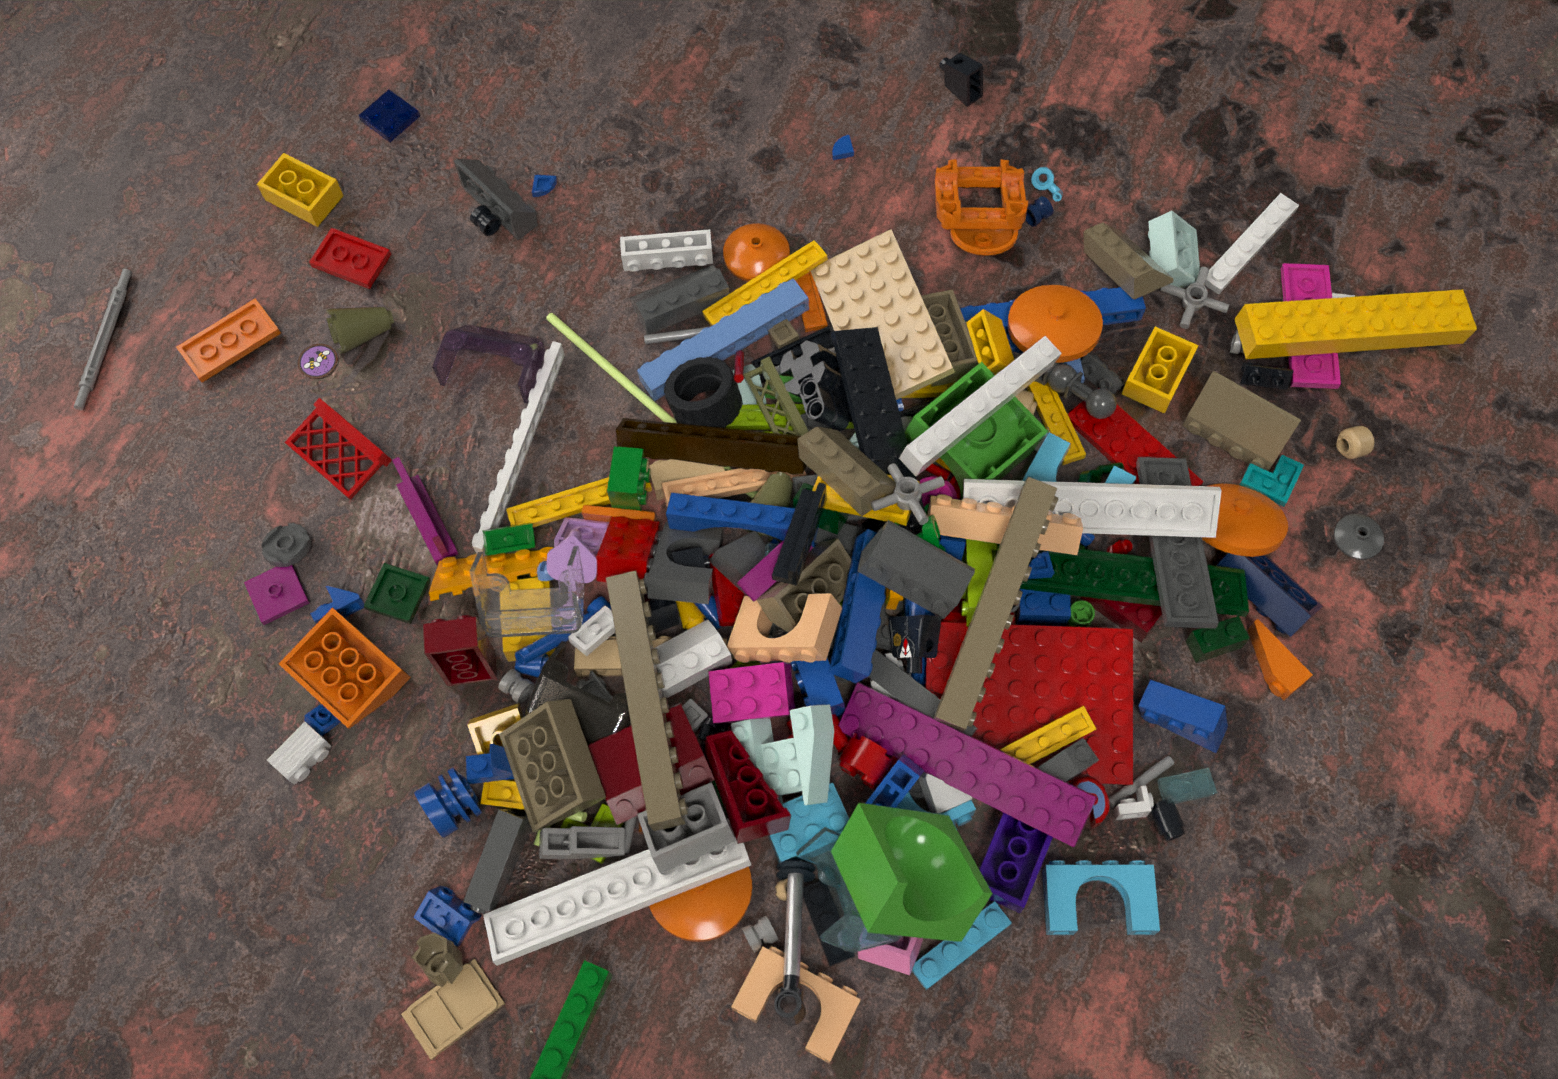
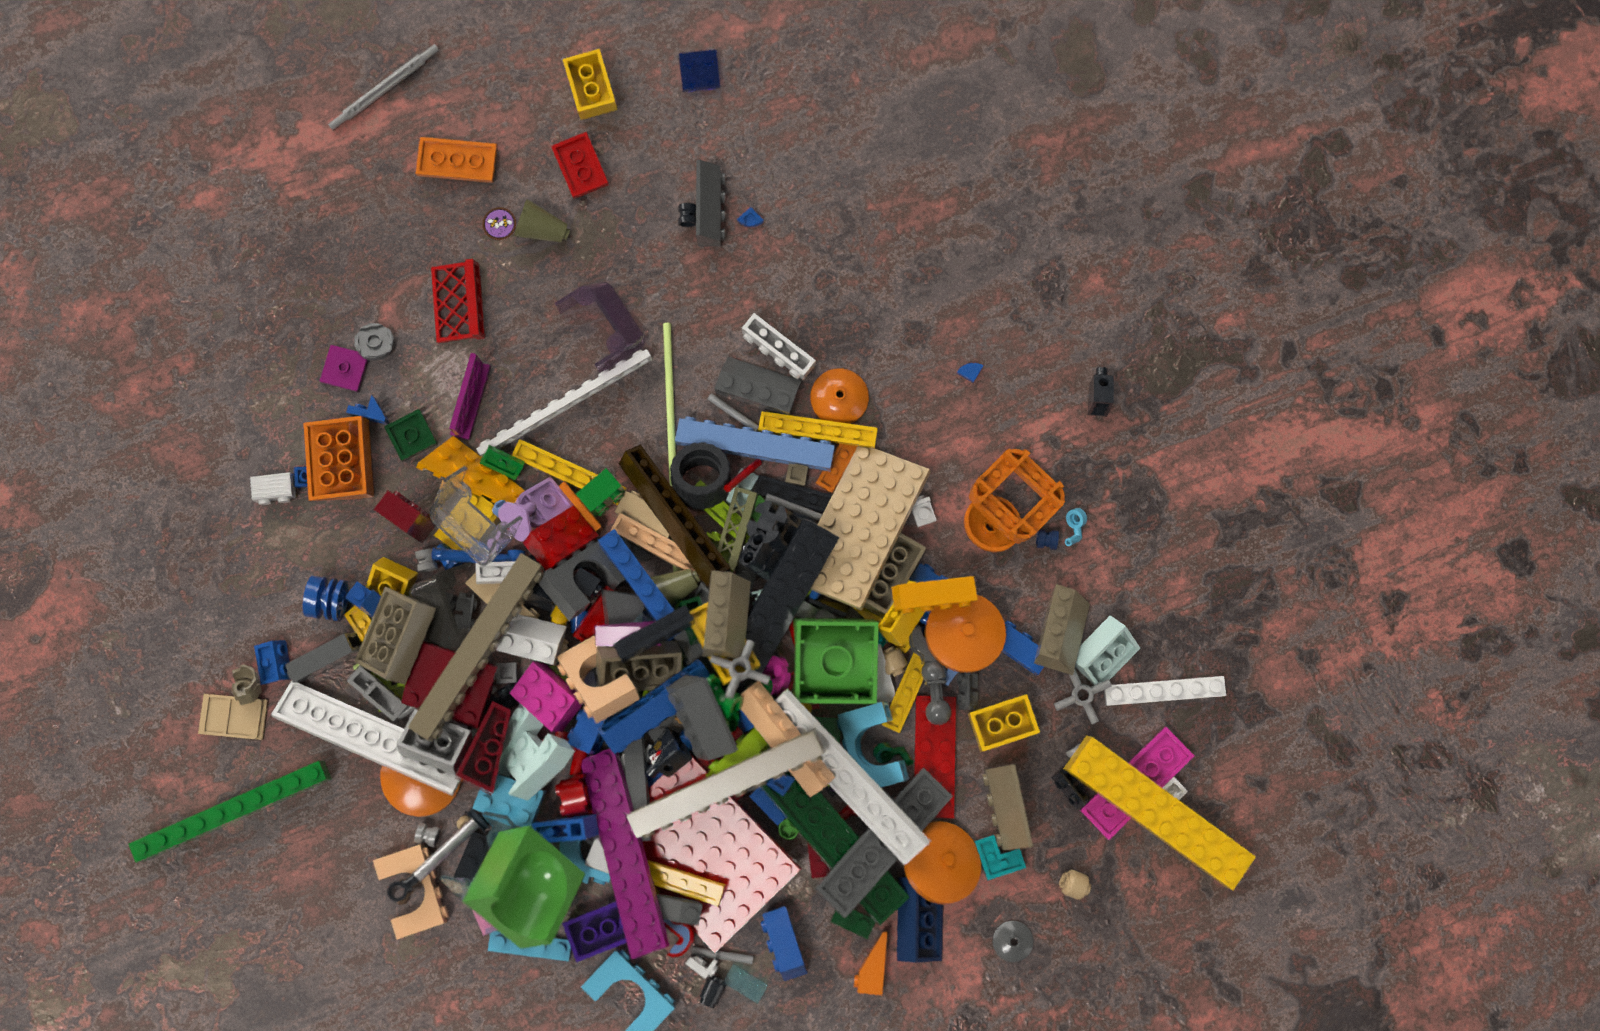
camera: 40 degrees right, 15 degrees up
white brick [899,336,1062,476] -> none
none -> light orange brick [891,576,978,614]
none -> white bracket [912,495,937,528]

